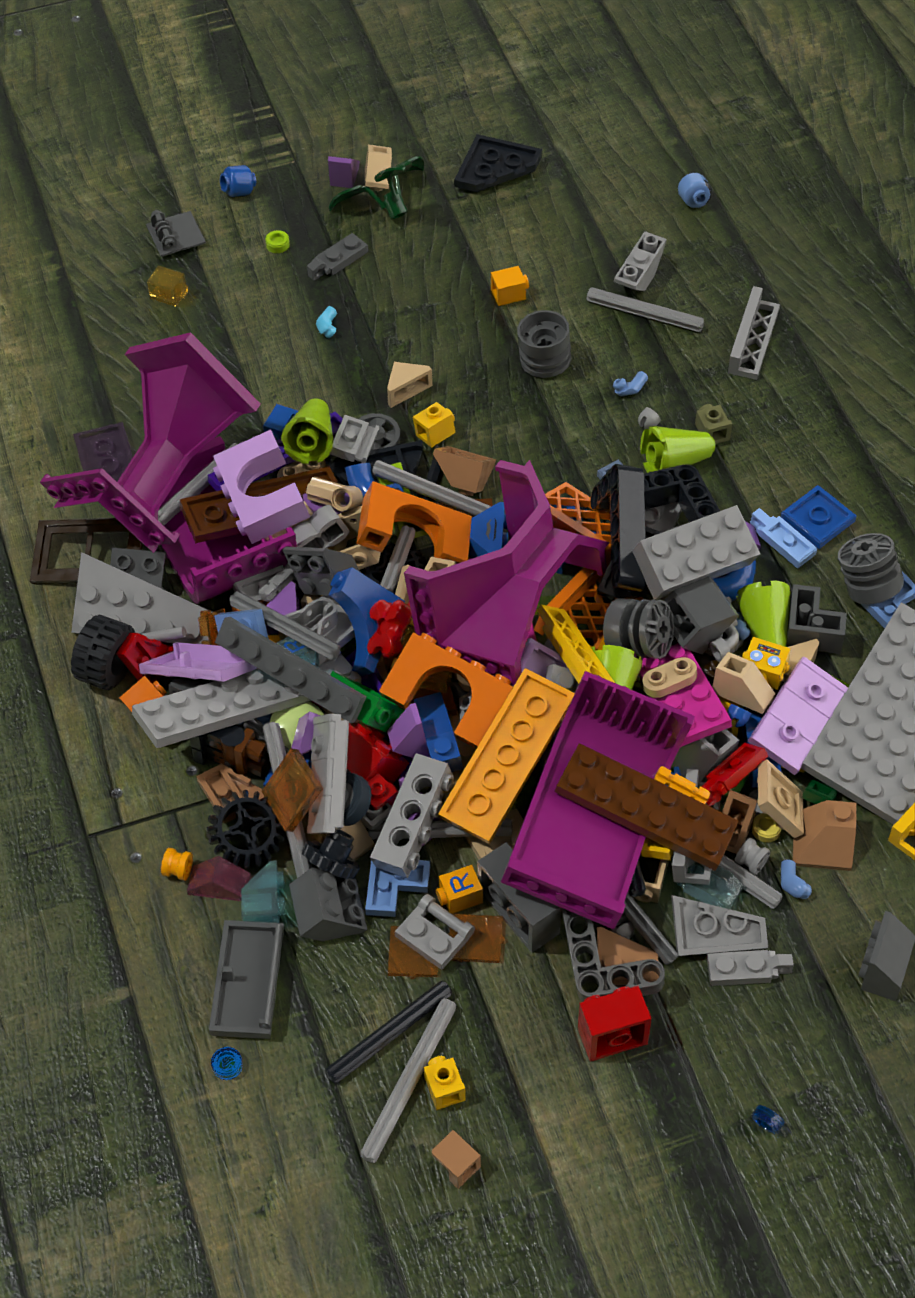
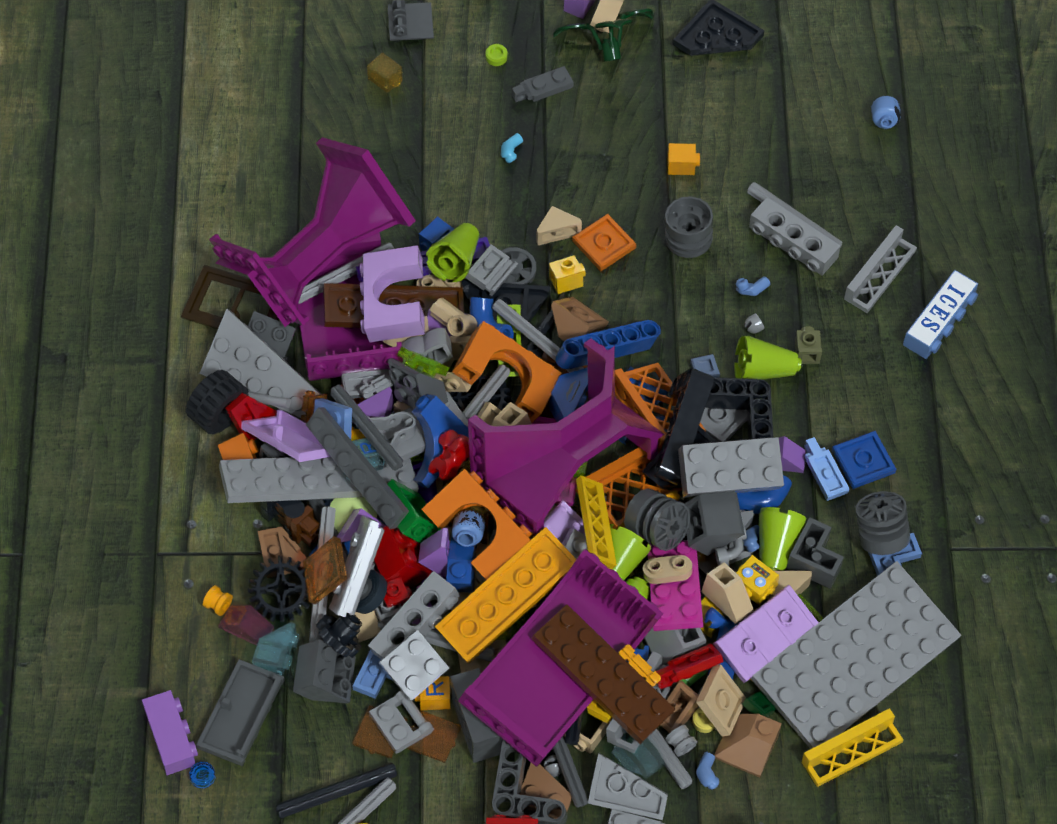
camera: 15 degrees right, 5 degrees up
clear purple tile [73,422,133,482] -> none
light grey slope [614,231,667,291] -> none
none -> medium lavender brick [142,690,198,775]
none -> light grey plate [378,630,449,701]
none -> clear neon green plate [398,347,450,376]
none -> medium blue head [452,510,485,547]
none -> blue beam [555,320,661,369]
none -> orange tile [572,214,636,272]
none -> light grey brick [749,197,841,276]
none -> brick [903,270,978,359]

